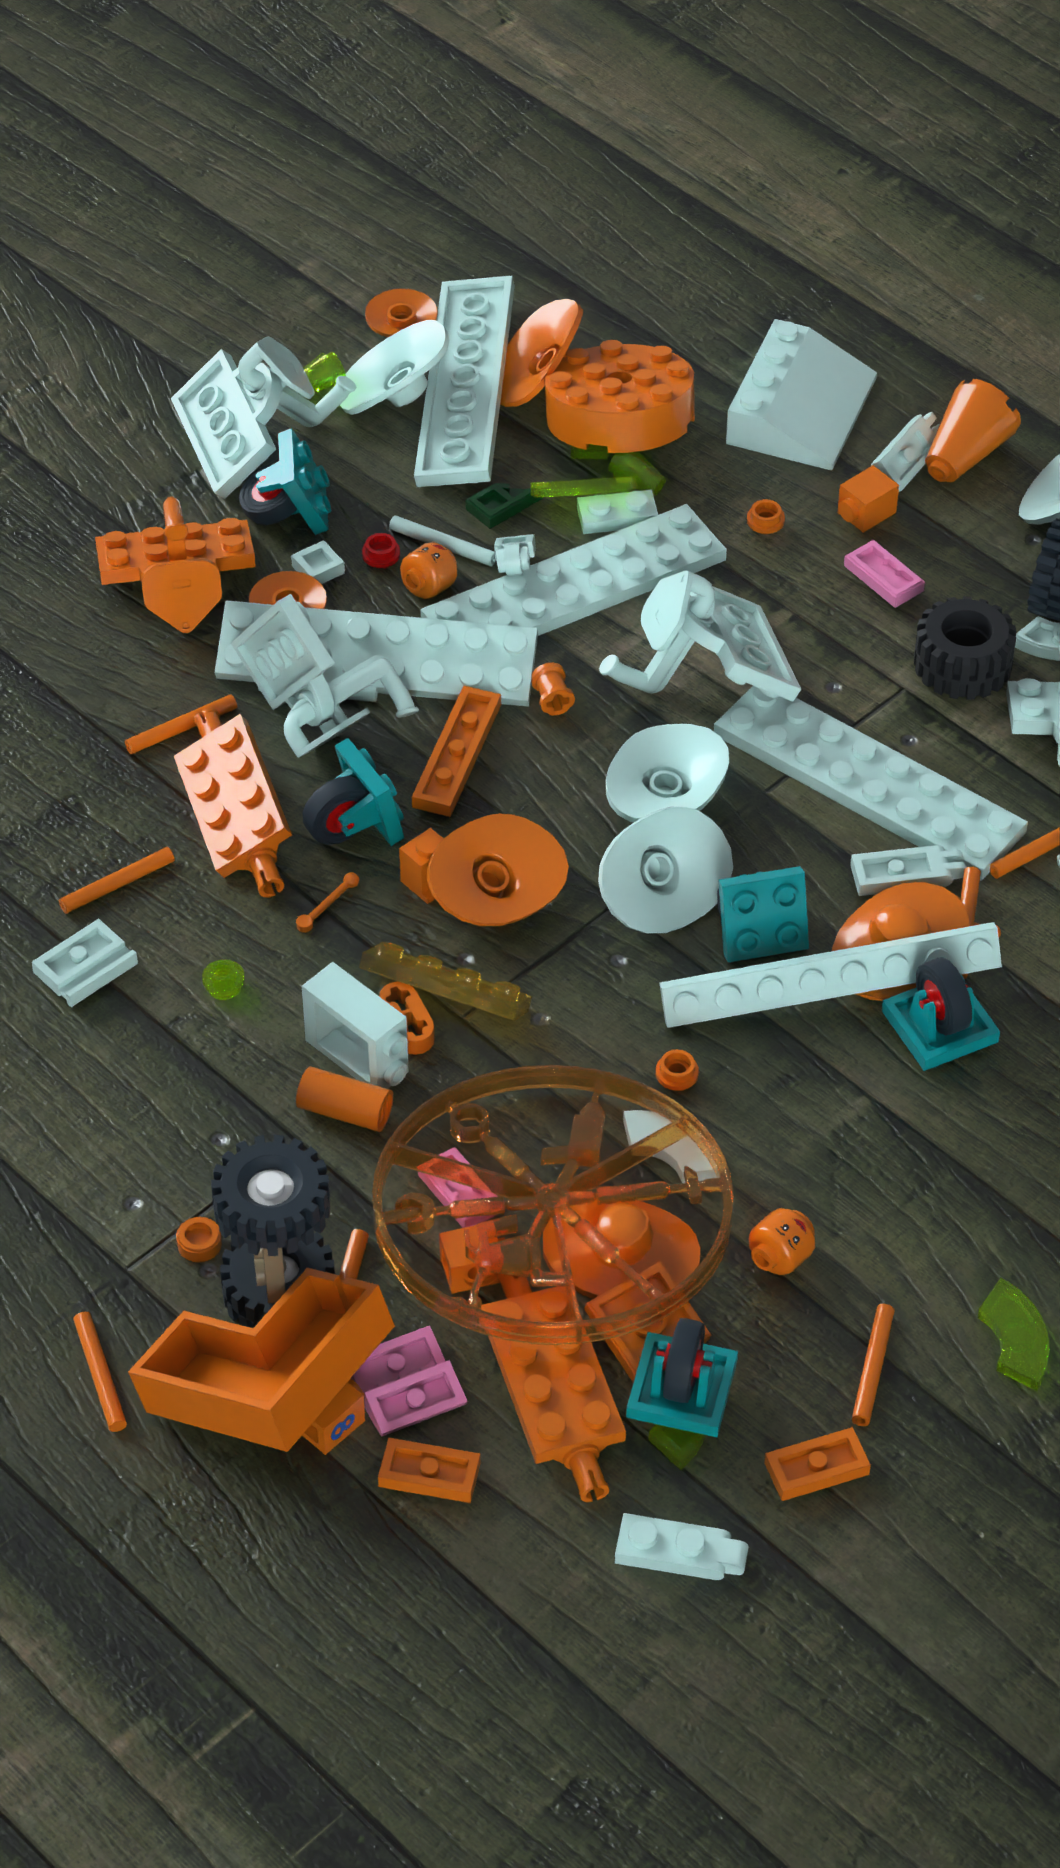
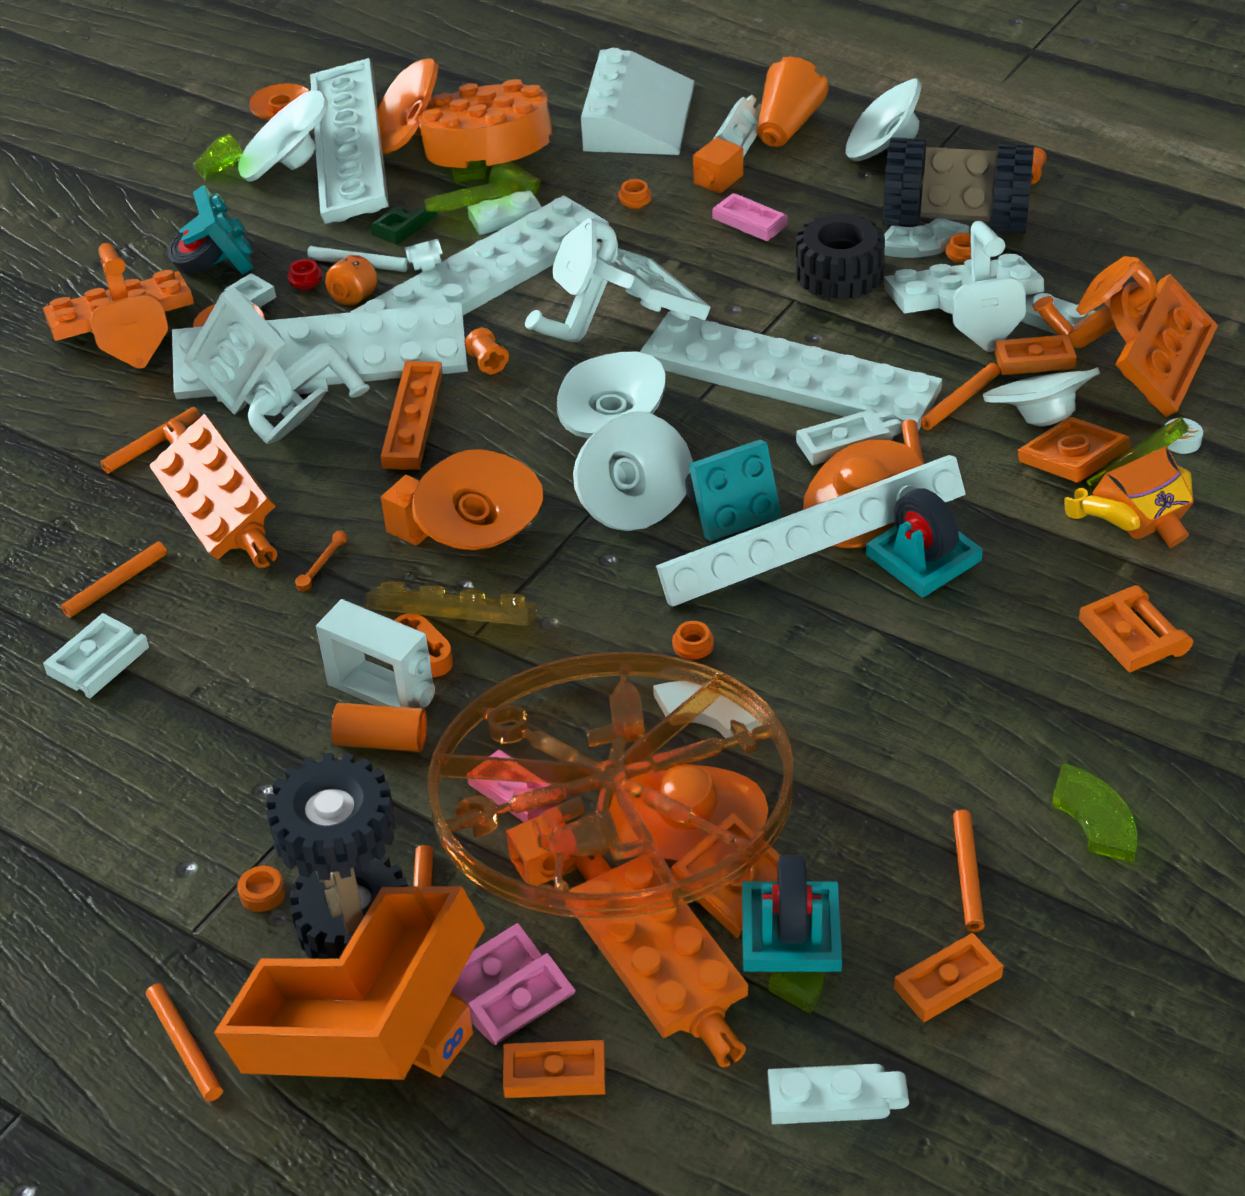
camera: 10 degrees left, 5 degrees down
light aqua plate [171,336,357,499] -> none
clear neon green plate [202,960,245,1000] -> none
plate [302,738,405,846] -> none
orange head [749,1208,815,1275] -> none

